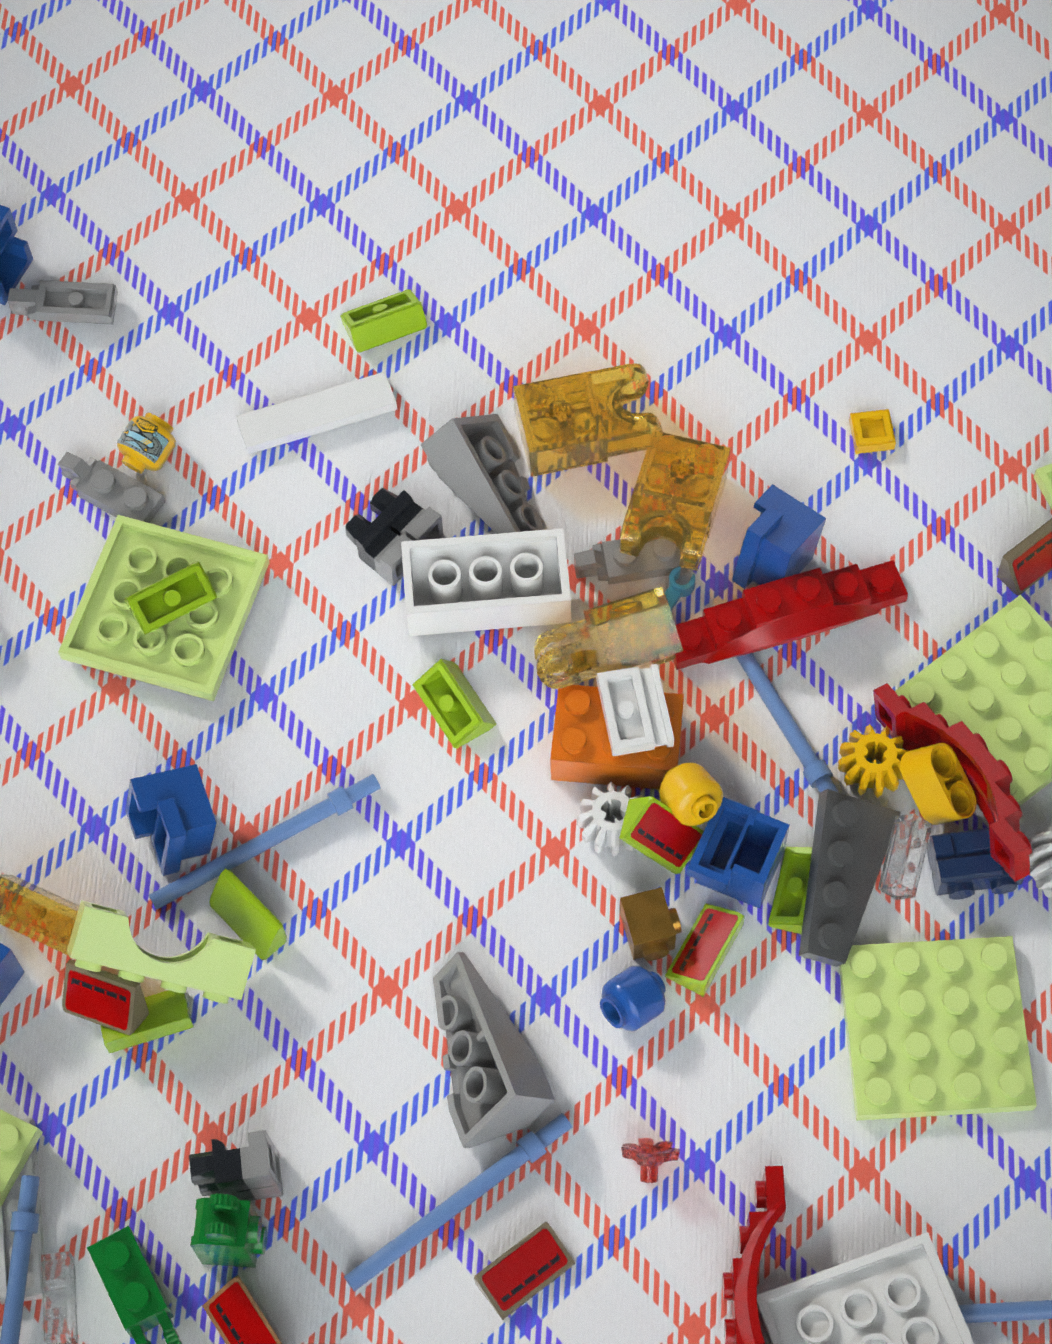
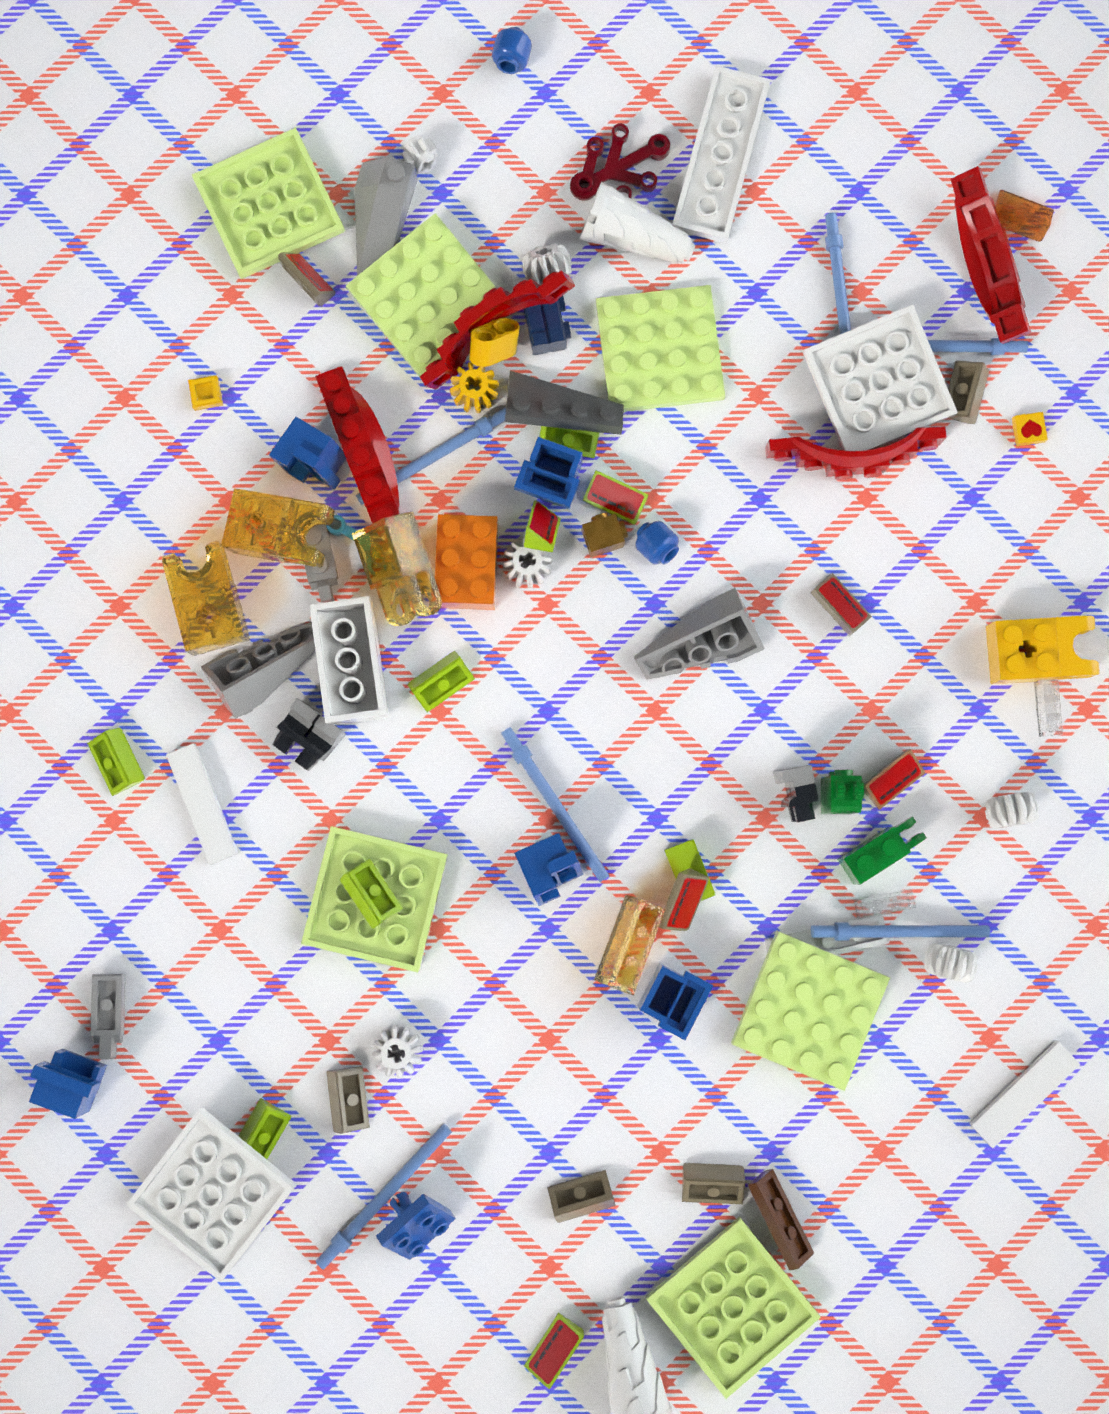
camera: 95 degrees left, 20 degrees up
light grey hinge [58,452,166,523] -> none
yellowish green arch [67,900,256,1004] -> none
head [117,413,176,474] -> none
lime slope [209,868,287,960] -> none
medium blue bar [344,1113,573,1292] -> none
white plate [596,664,674,756] -> none
clear red plant [621,1138,680,1183] -> none
yellow head [659,762,723,826] -> none
clear piece [878,813,932,900] -> none

